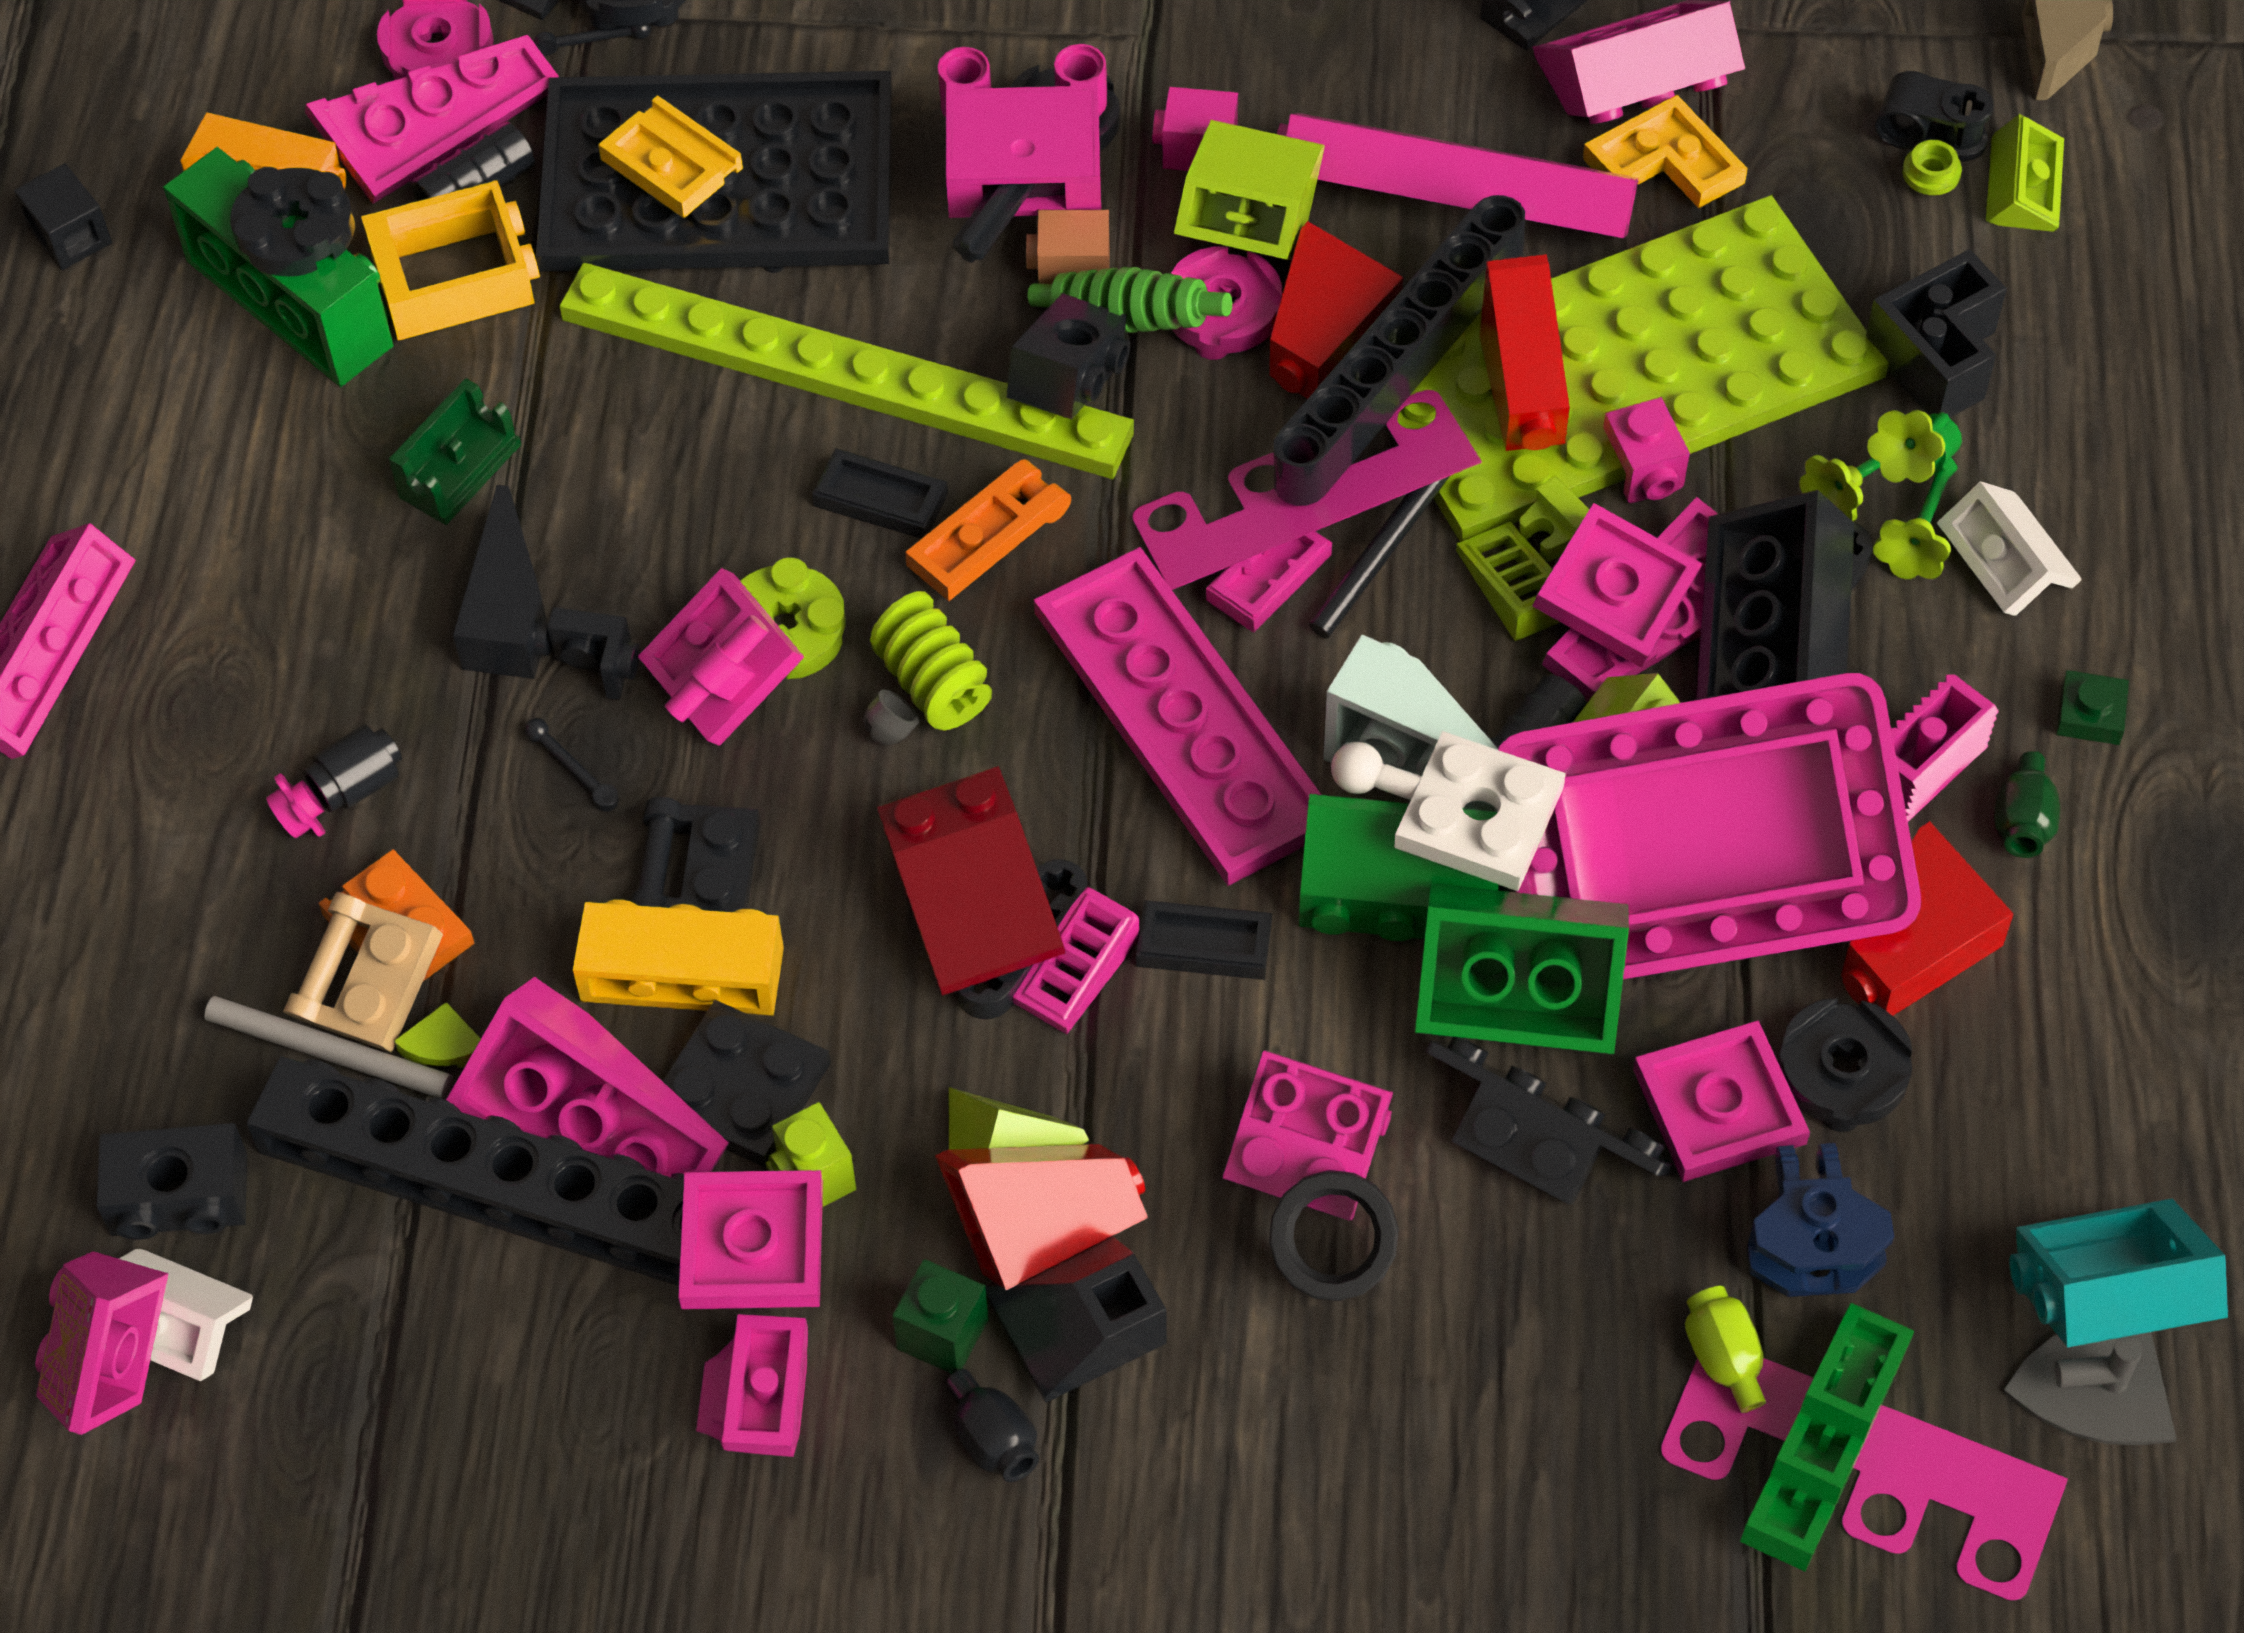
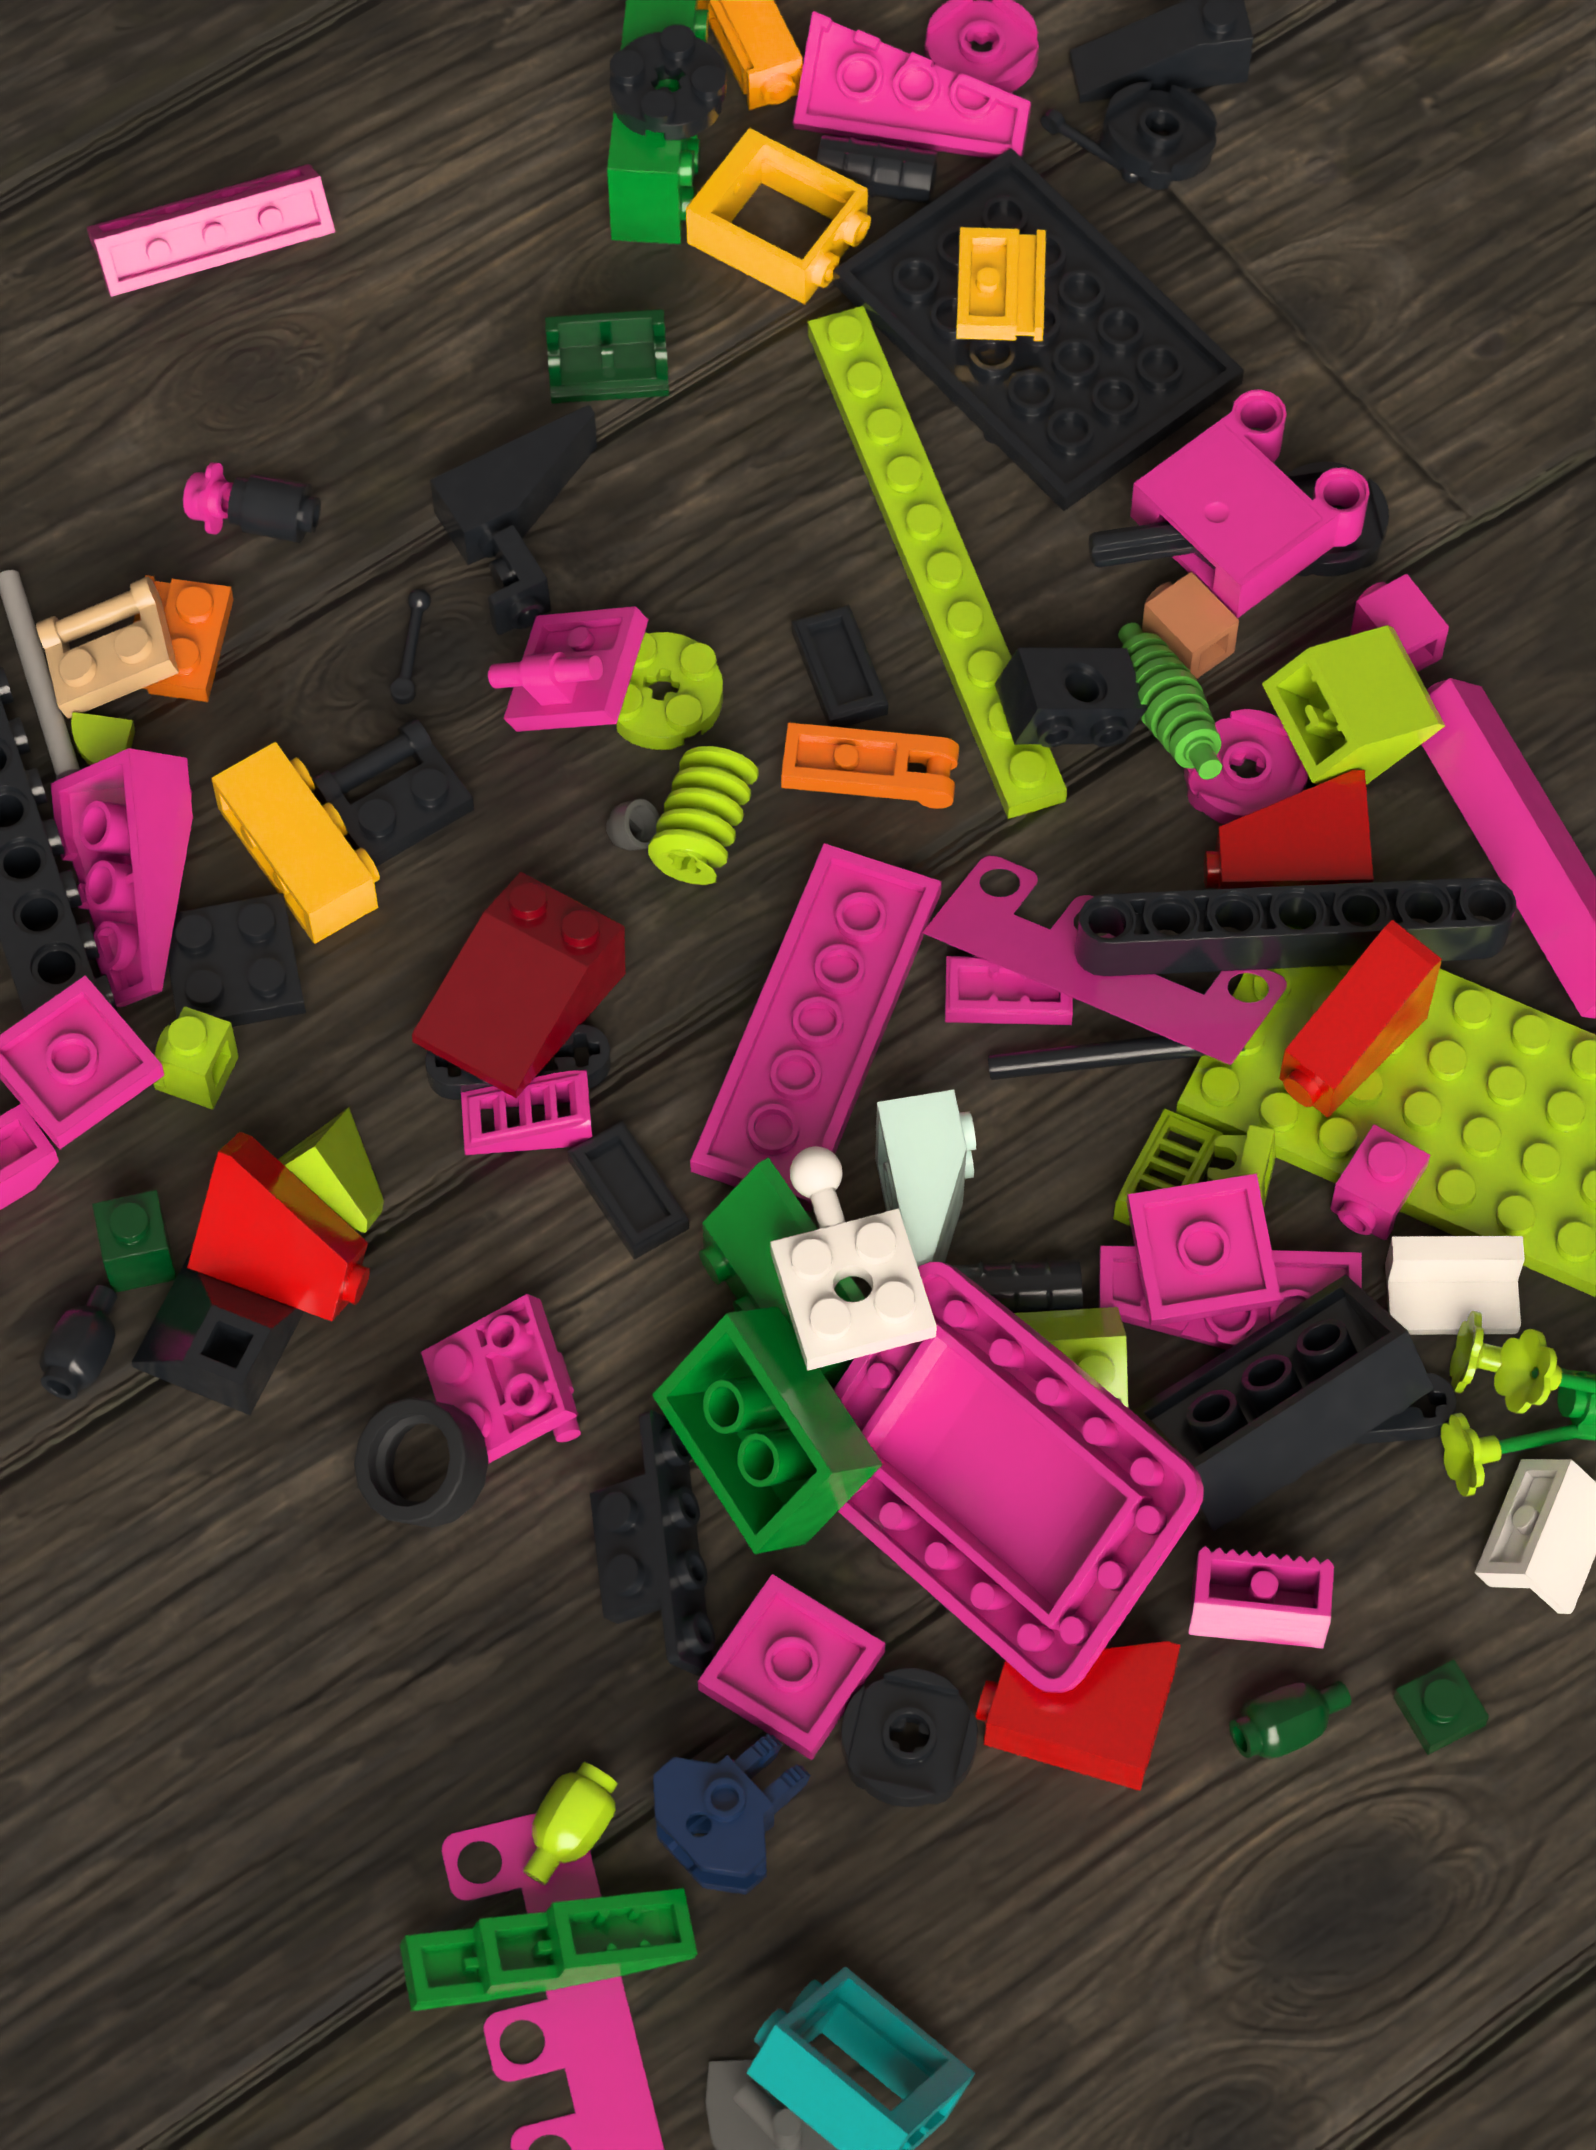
camera: 50 degrees right, 5 degrees up
none -> white panel [1385,1236,1525,1335]

